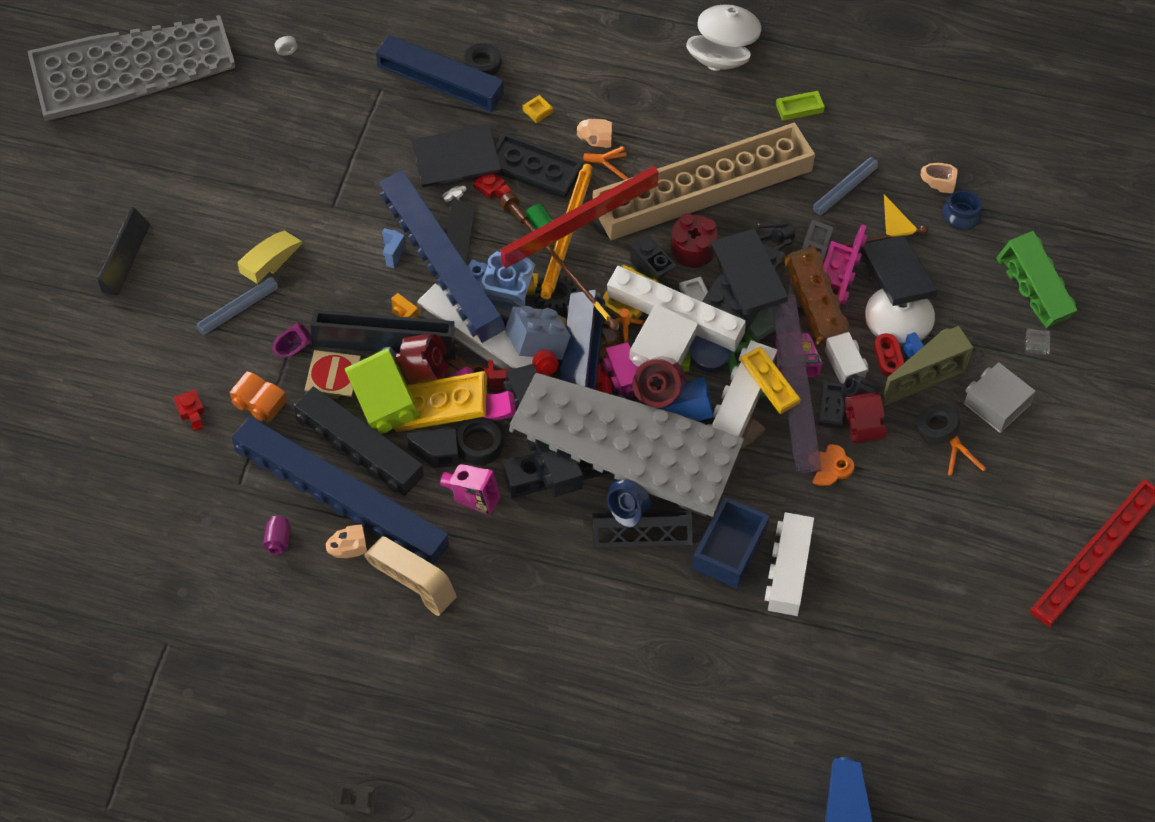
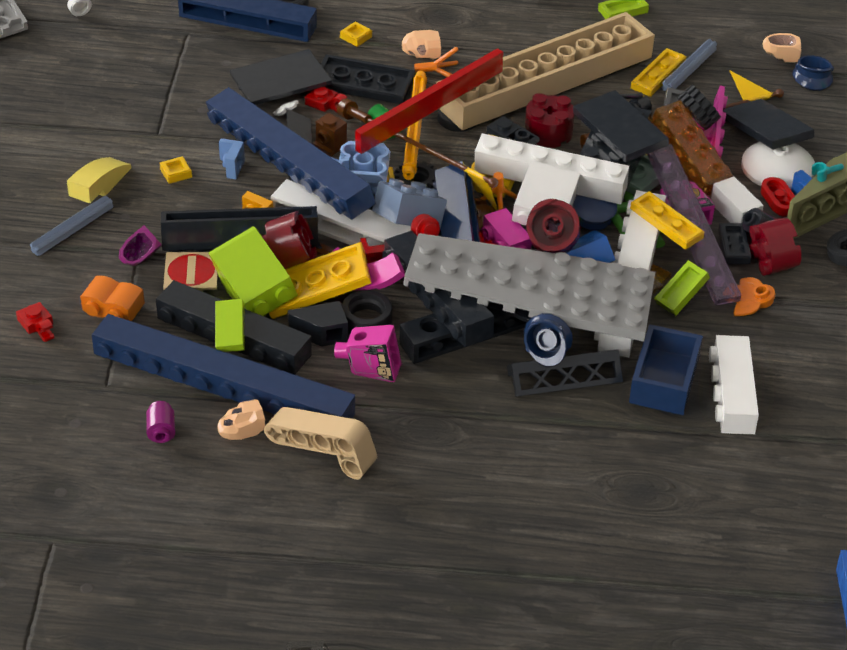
camera: 10 degrees left, 15 degrees down
none -> yellow tile [160,156,192,184]
none -> lime tile [215,299,245,352]
none -> reddish brown brick [313,113,347,157]
none -> yellow tile [631,48,687,97]
none -> lime tile [654,260,710,316]
none -> black tyre [677,85,721,130]
none -> teal hand [812,162,844,182]

